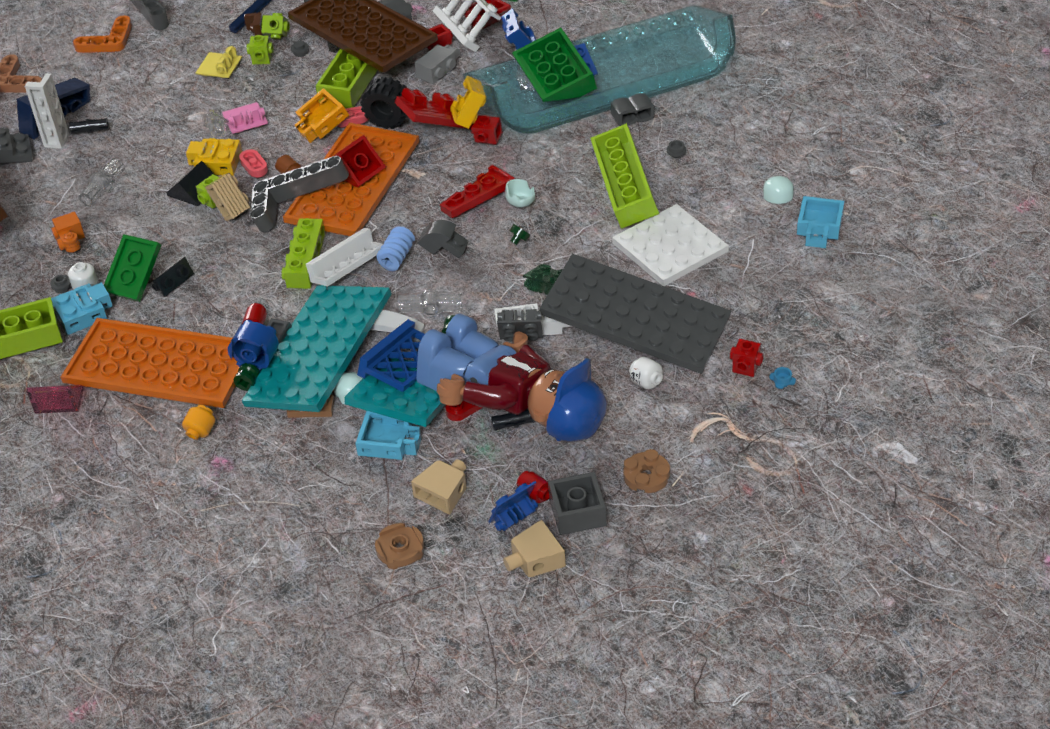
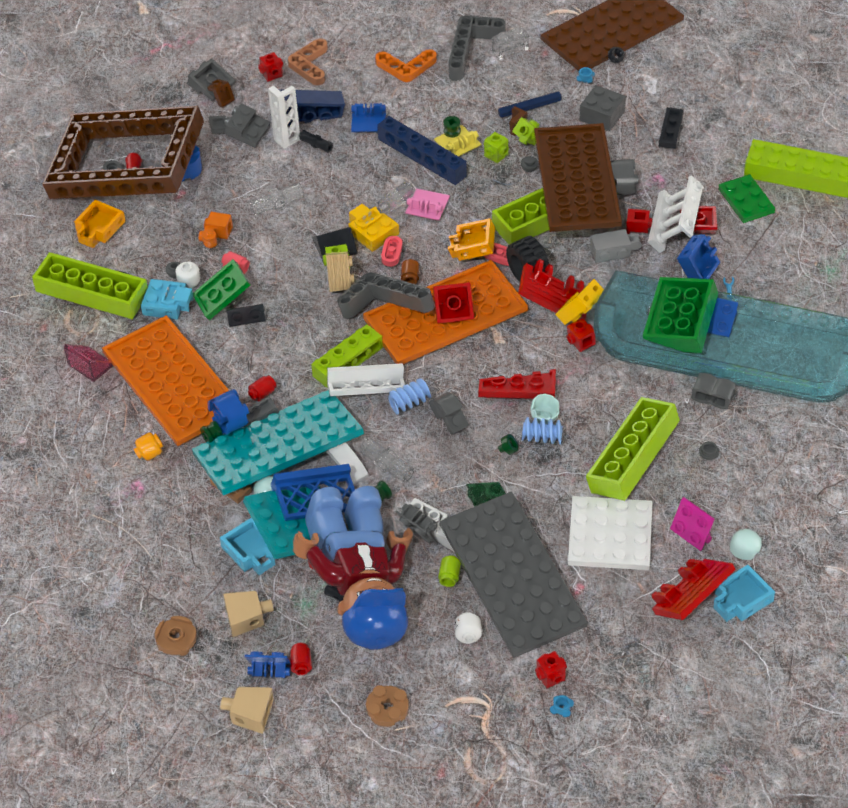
camera: 40 degrees right, 5 degrees up
dark grey brick [548,472,607,535] -> none
none -> coral brick [221,251,250,274]
none -> blue hinge [351,103,386,132]
none -> dark blue brick [377,116,467,186]
none -> lime brick [438,555,461,587]
none -> dark green wheel [443,116,461,138]
none -> light blue piece [522,417,563,445]
none -> red hinge [651,559,736,620]
none -> dark pink hinge [670,497,715,551]

